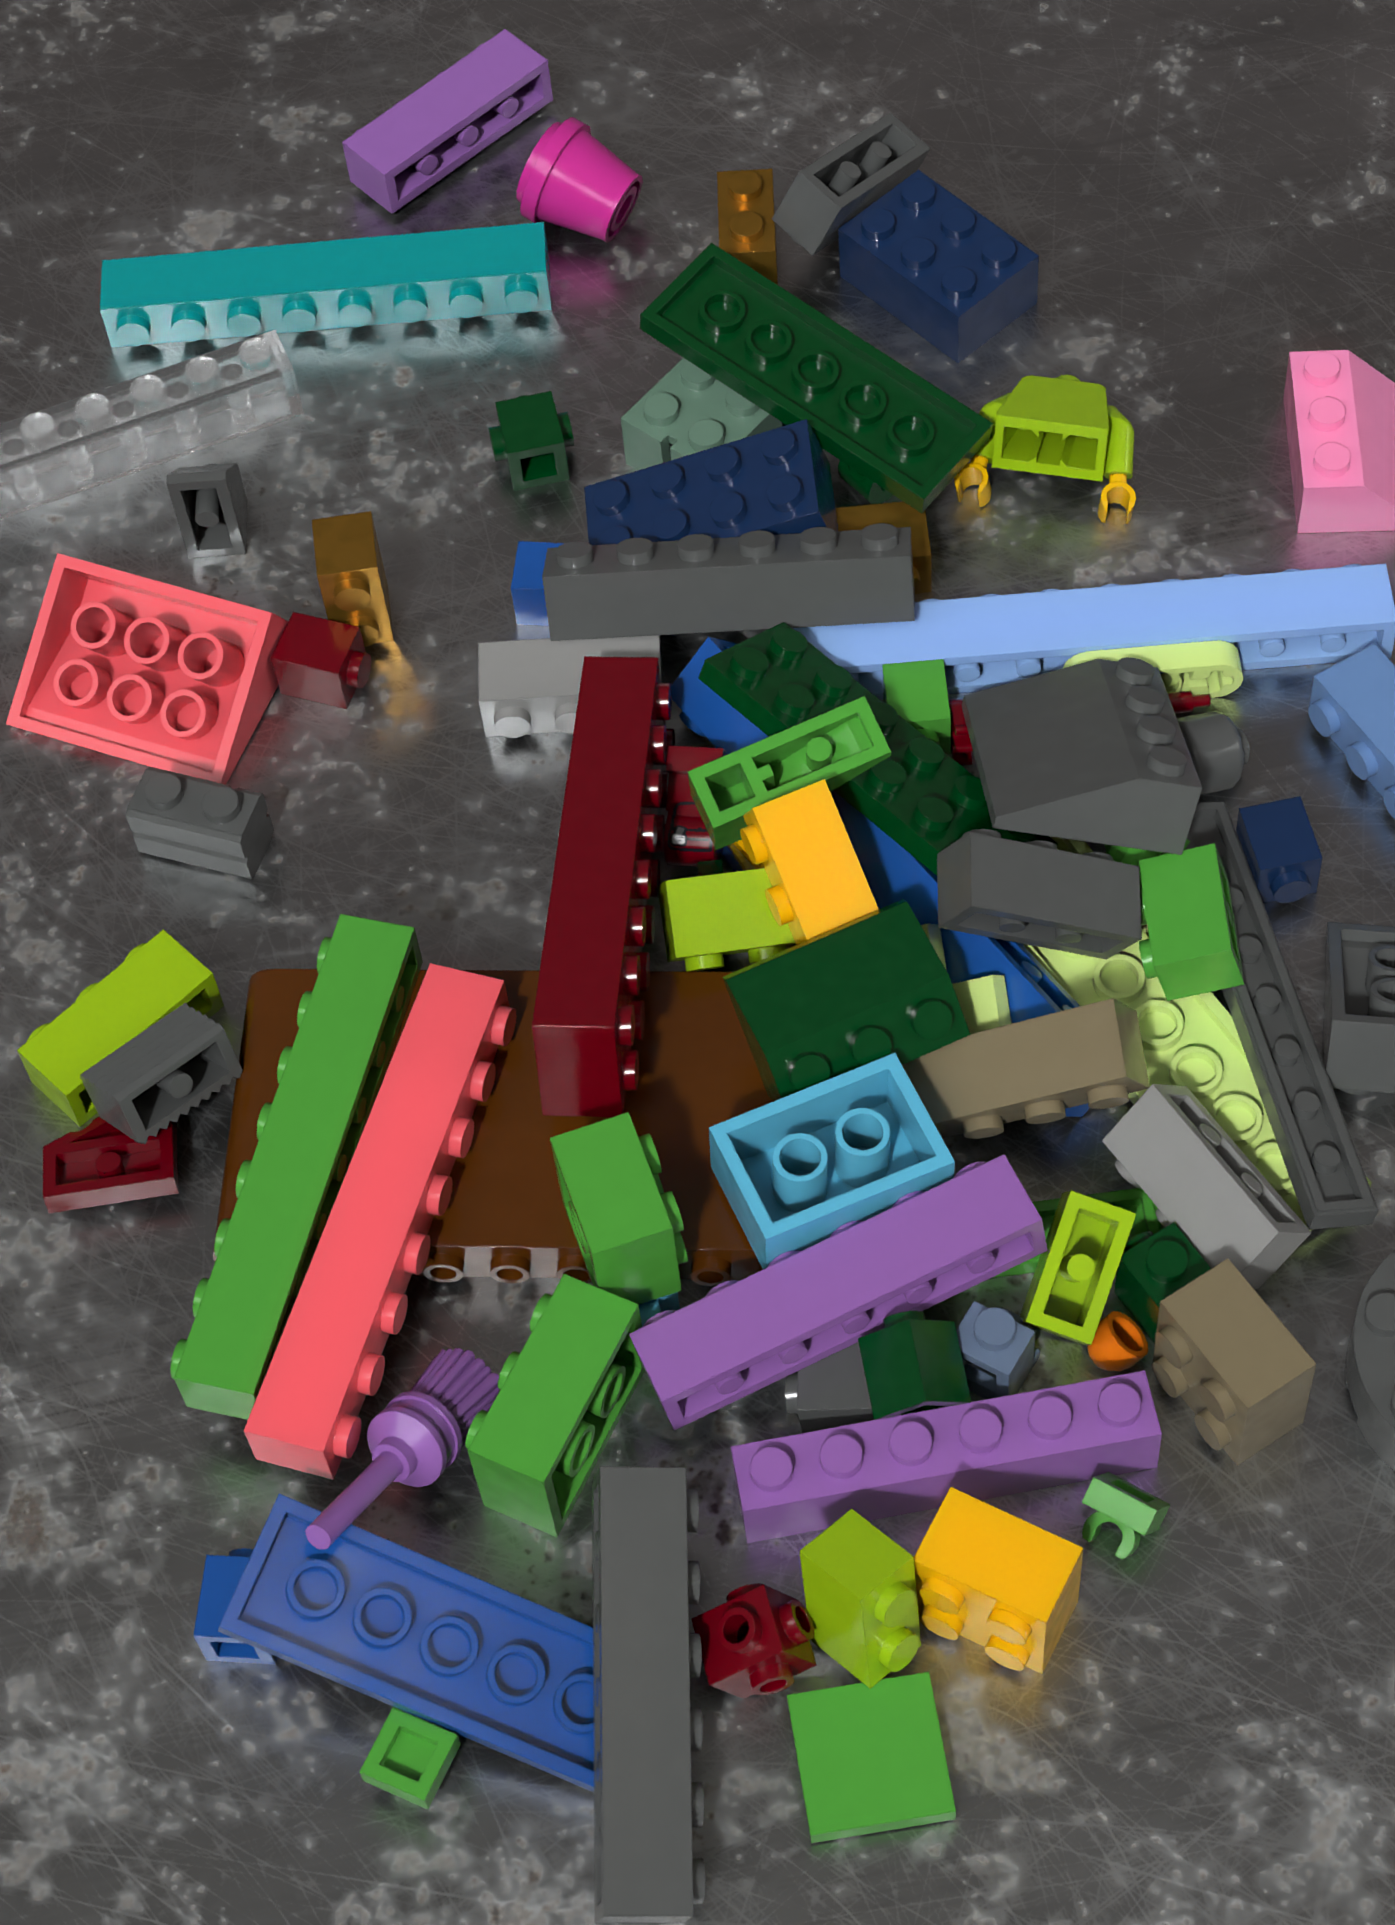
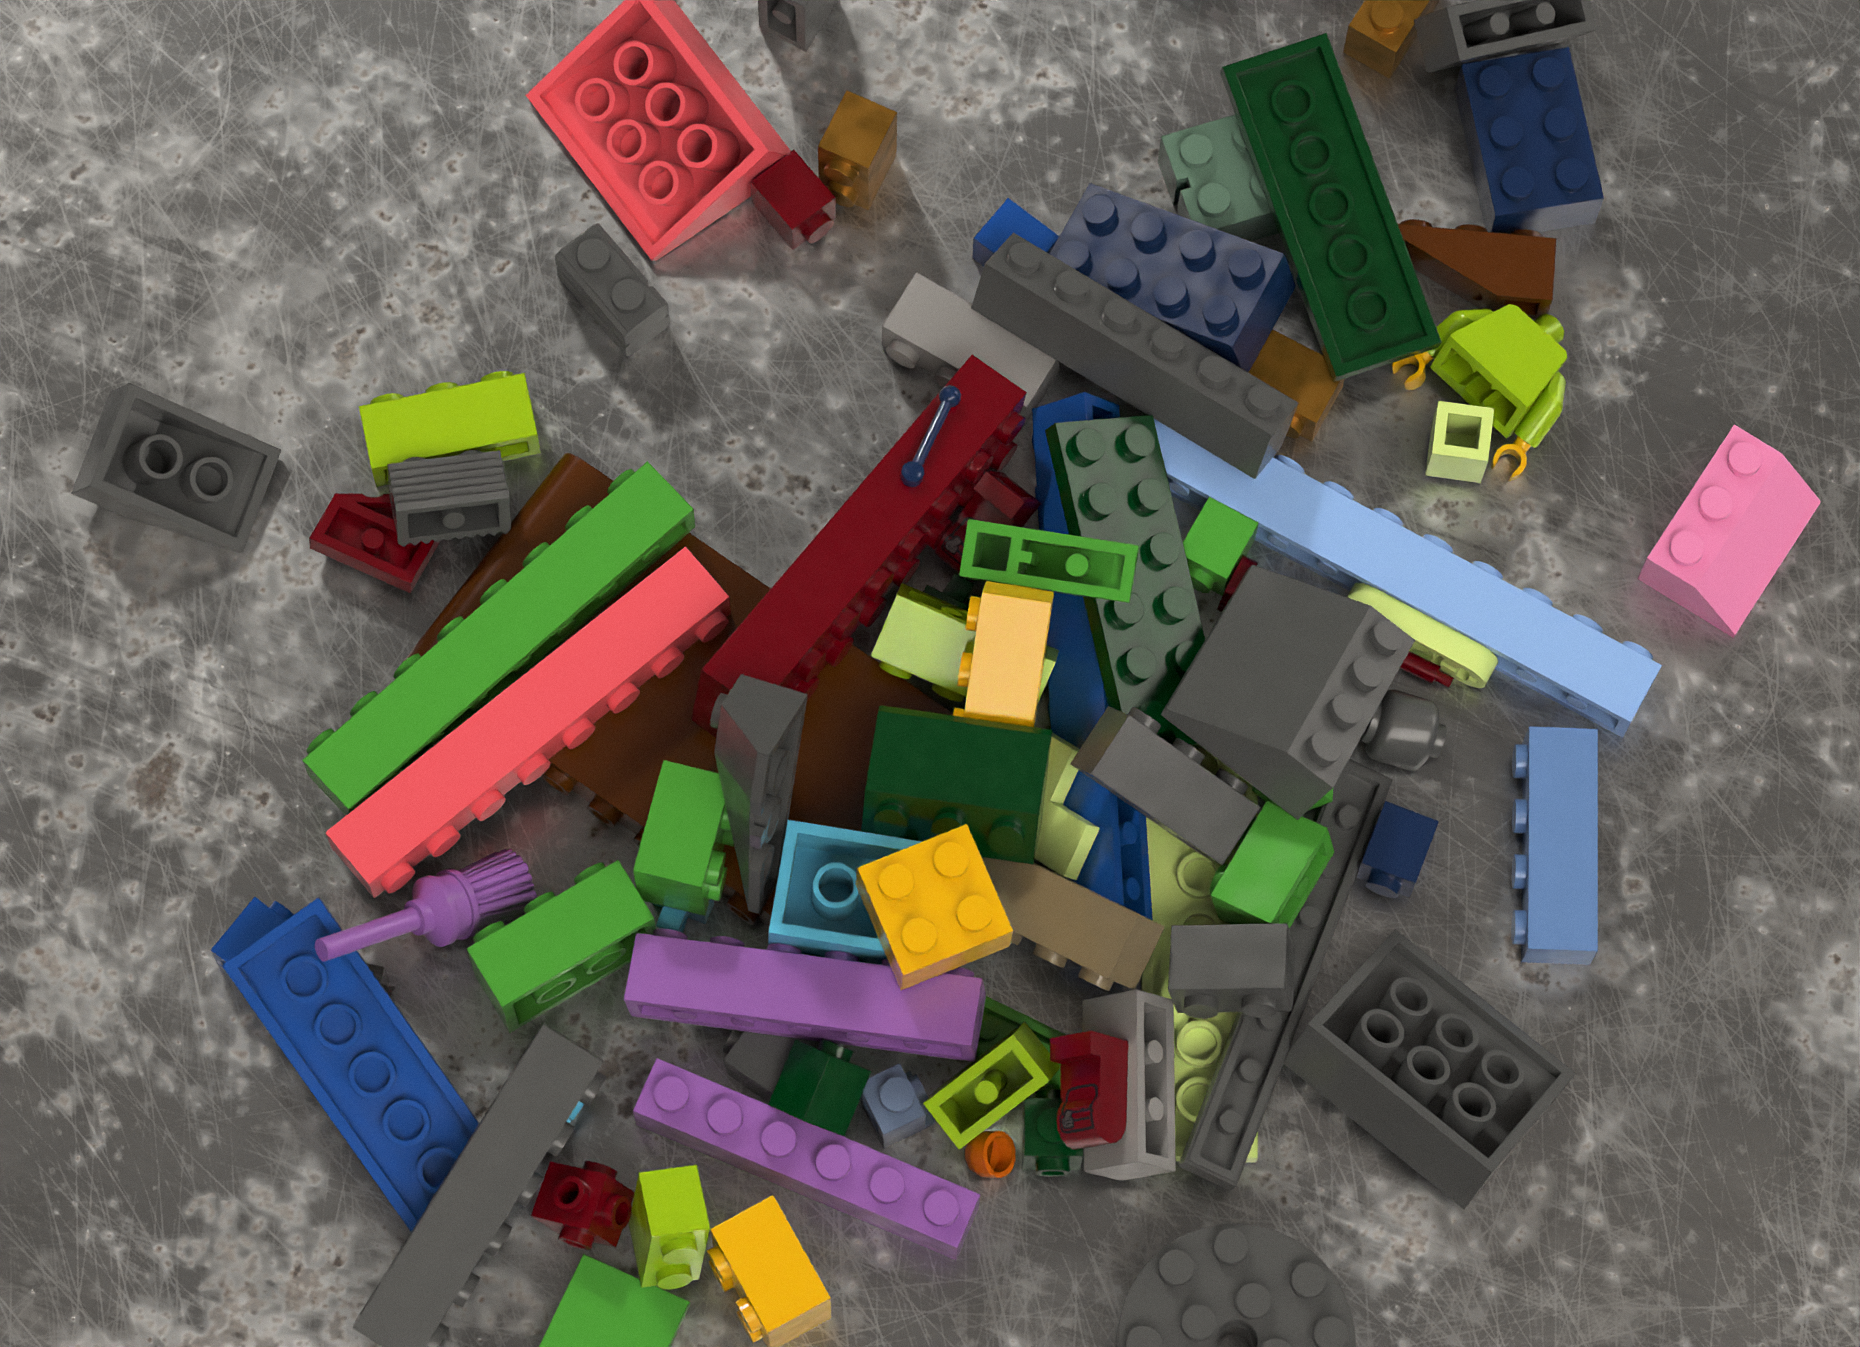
camera: 25 degrees right, 15 degrees up
bright green tile [360,1707,461,1810] -> none
dark green brick [488,391,574,491] -> none
bright green tile [1082,1472,1171,1559] -> none
dark tan brick [1152,1258,1316,1466] -> none
none -> dark grey wedge [710,674,808,914]
none -> yellow brick [855,824,1013,990]
none -> dark blue hinge [900,385,961,487]
none -> dark red leg [1050,1030,1128,1149]
none -> dark grey brick [1168,923,1295,1019]
none -> reddish brown slope [1398,219,1556,319]
none -> yellowish green brick [1425,401,1494,483]

